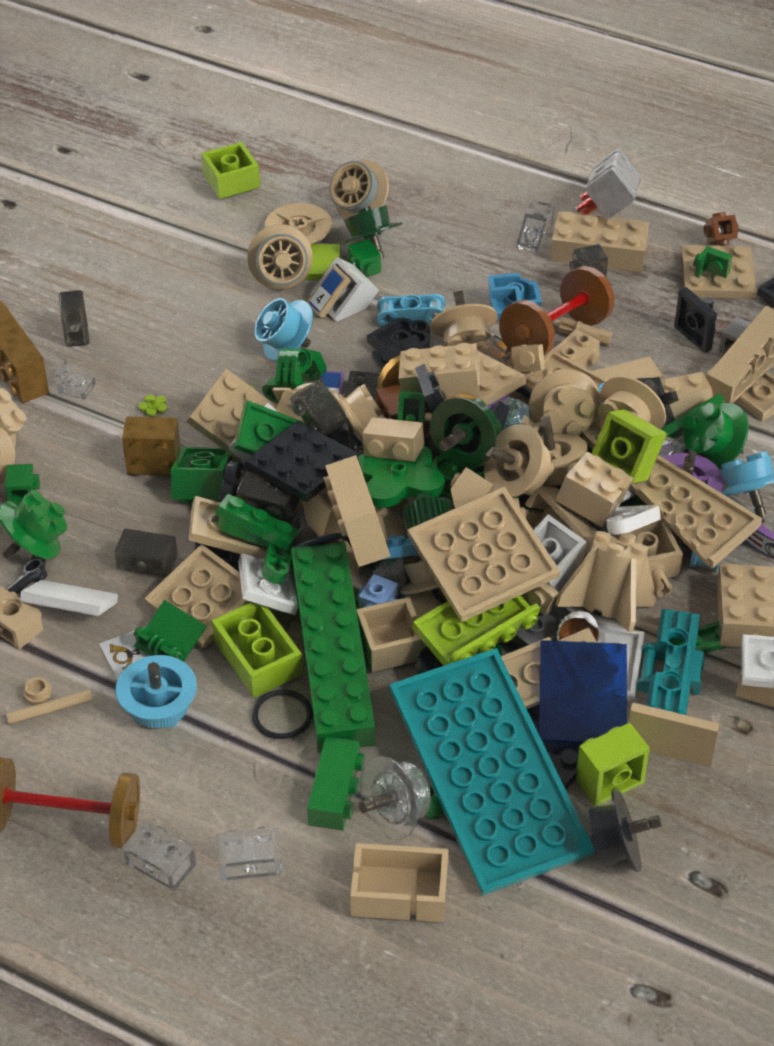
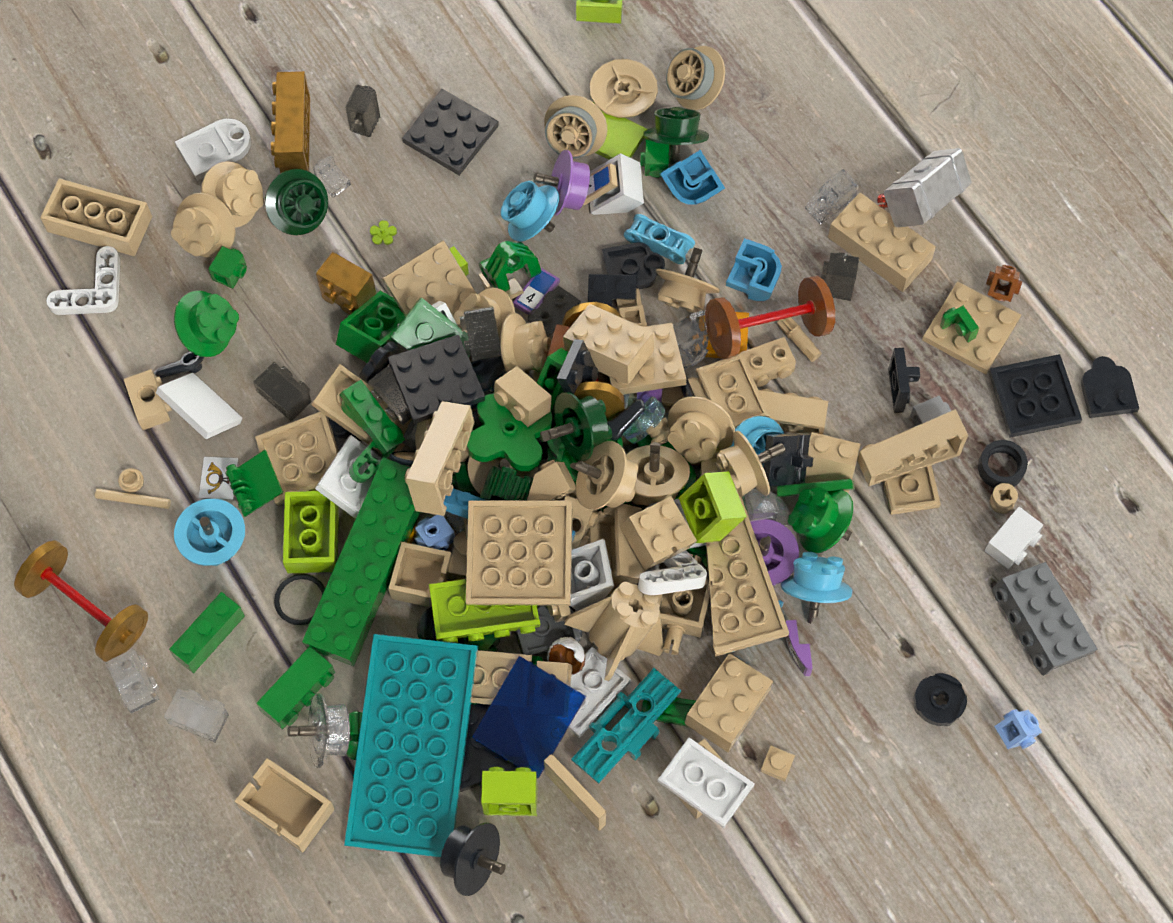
camera: 30 degrees right, 20 degrees up
tan bracket [511,344,545,372] -> none
none -> green brick [169,592,245,674]
none -> dark green piece [265,169,328,236]
none -> plate [402,89,499,176]
none -> medium lavender piece [533,150,590,216]
none -> dark azure brick [660,150,725,205]

